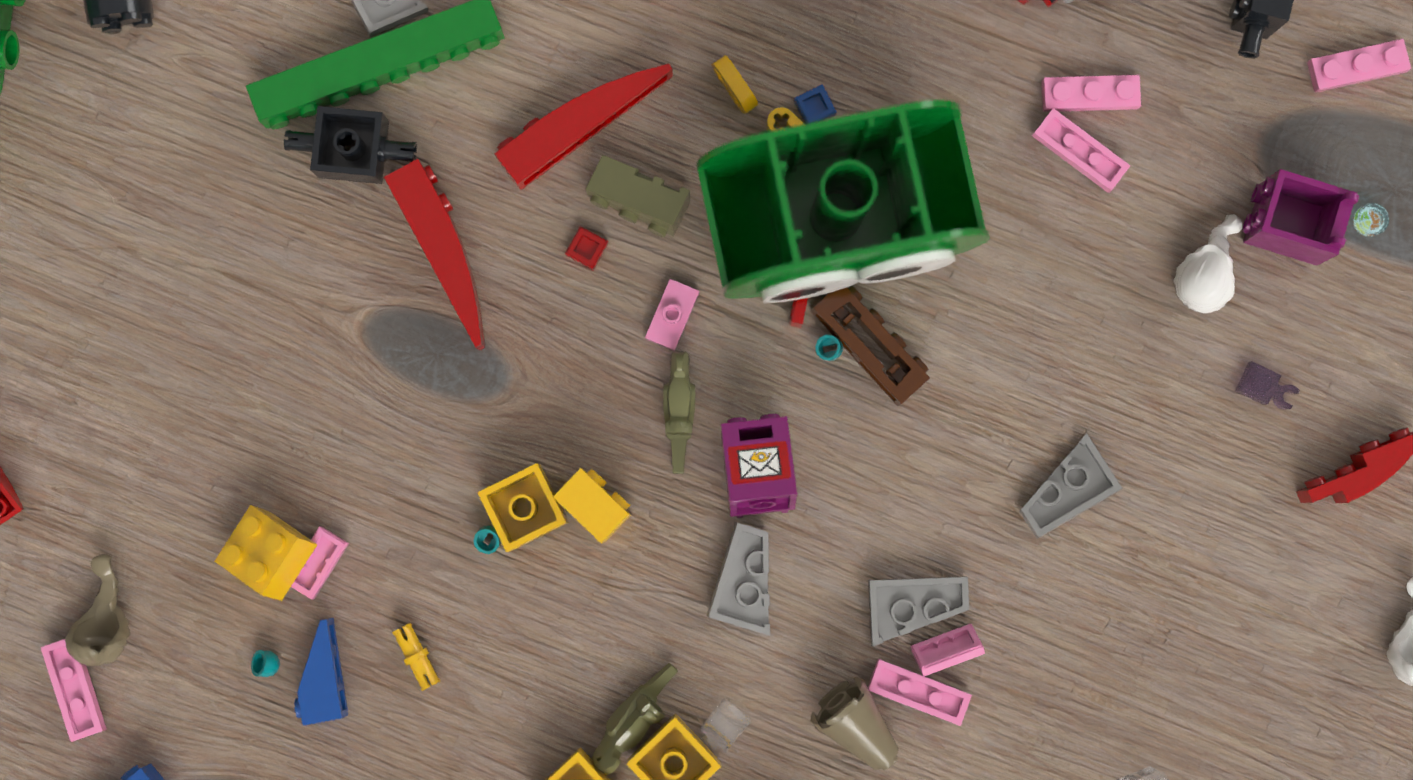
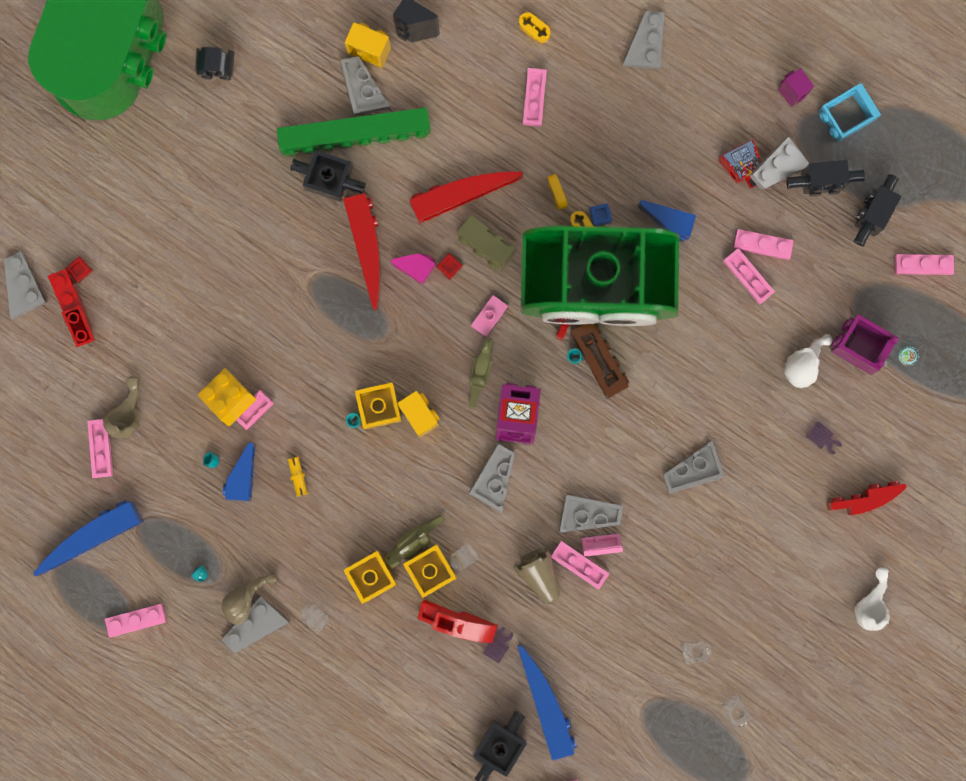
camera: 20 degrees right, 0 degrees up
none -> dark pink slope [391,253,436,285]
none -> blue slope [638,200,696,242]

